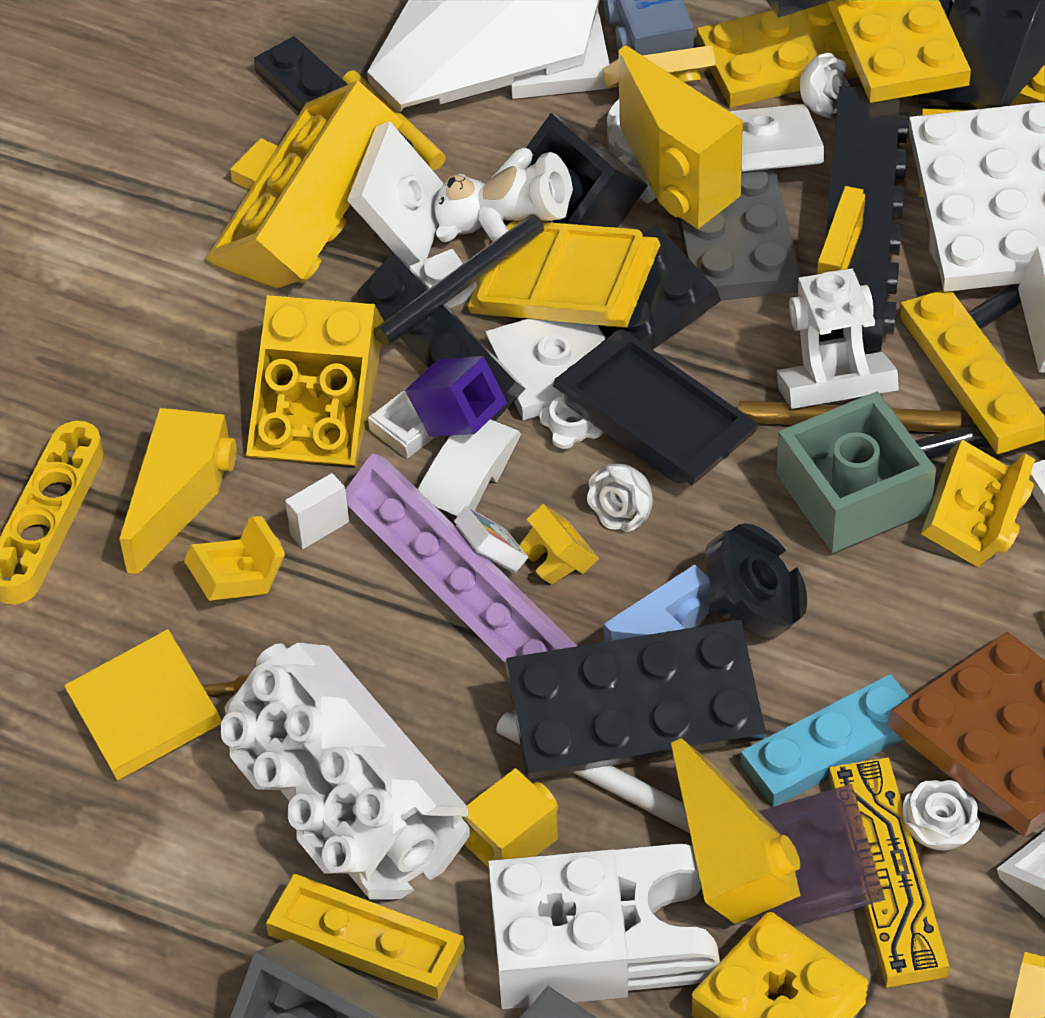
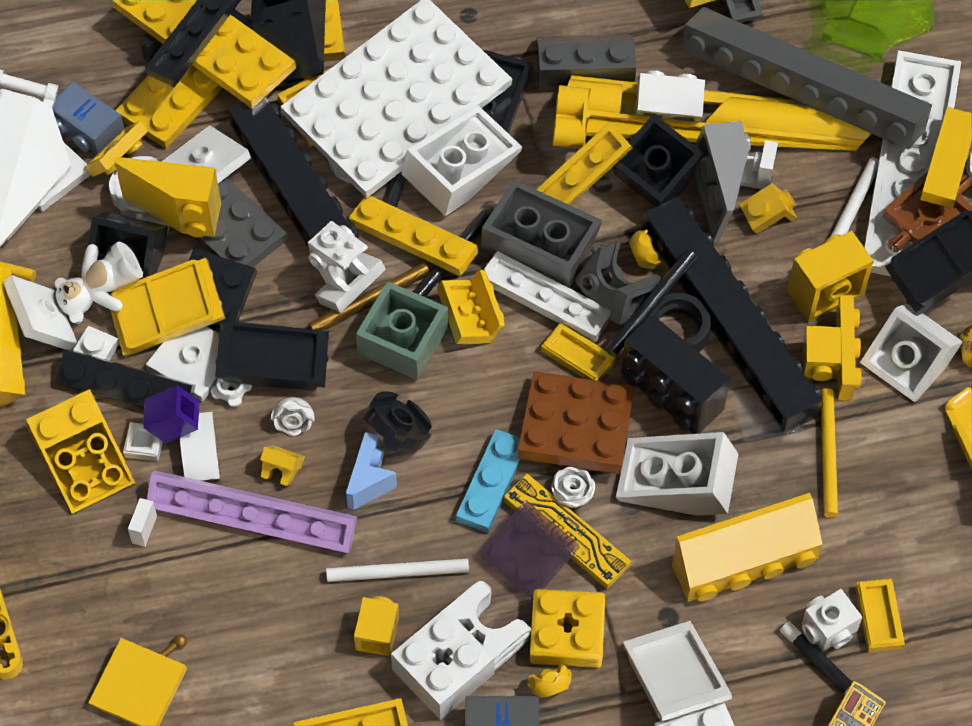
camera: 40 degrees left, 10 degrees up
yellow slope [119,408,237,574] -> none
yellow bracket [184,516,285,601] -> none
white brick [221,643,470,899] -> none
black bar [374,214,544,346] -> none
white tile [454,506,528,572] -> none
black plate [505,619,766,779] -> none
yellow slope [671,738,801,924] -> none
white plate [800,53,850,118] -> none
yellow tile [817,186,865,274] -> none

